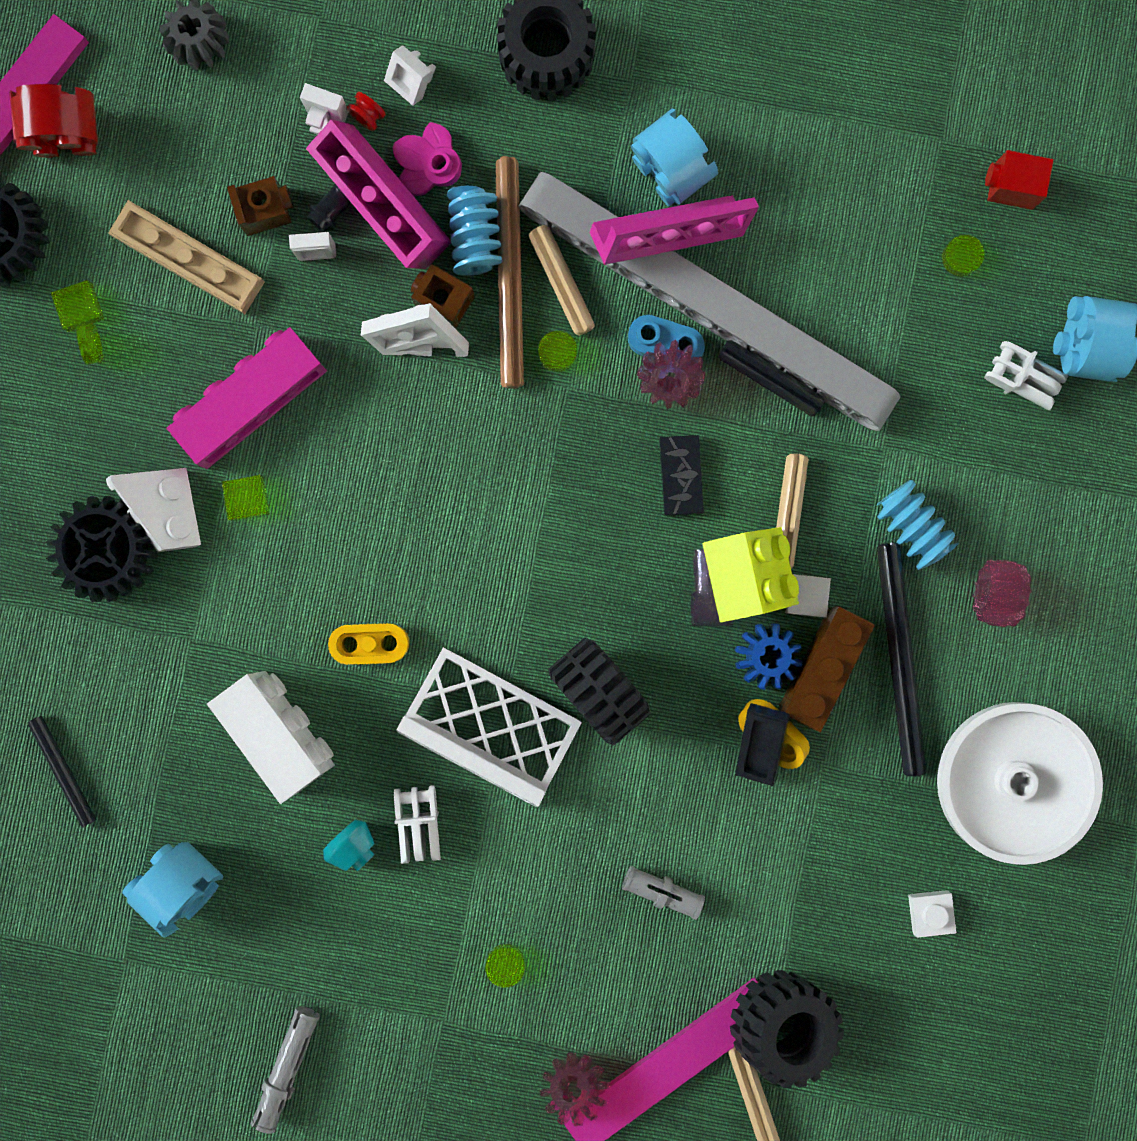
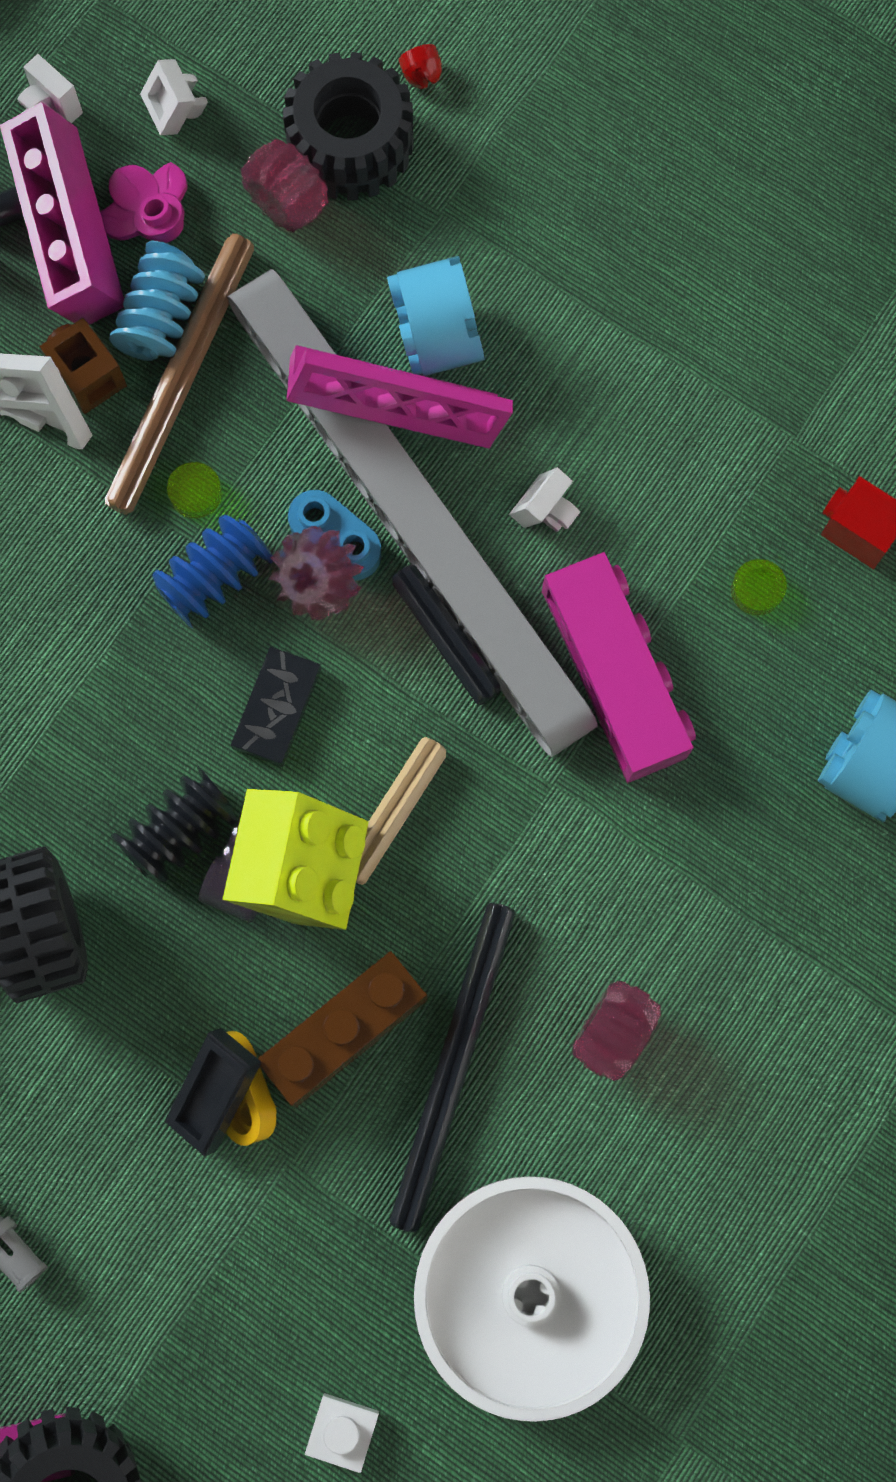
camera: 30 degrees right, 10 degrees down
red bush [346,91,386,131] -> none
tan axle [529,225,595,335] -> none
blue gear [735,623,803,690] -> none
white tile [785,574,831,618] -> none
medium azure piece [876,480,959,570] -> none
white arm [984,341,1068,410] -> none
none -> black piece [111,765,238,882]
none -> blue piece [152,514,275,629]
none -> clear pink gear [240,138,329,232]
none -> white tile [509,467,580,532]
none -> dark pink brick [542,552,696,783]

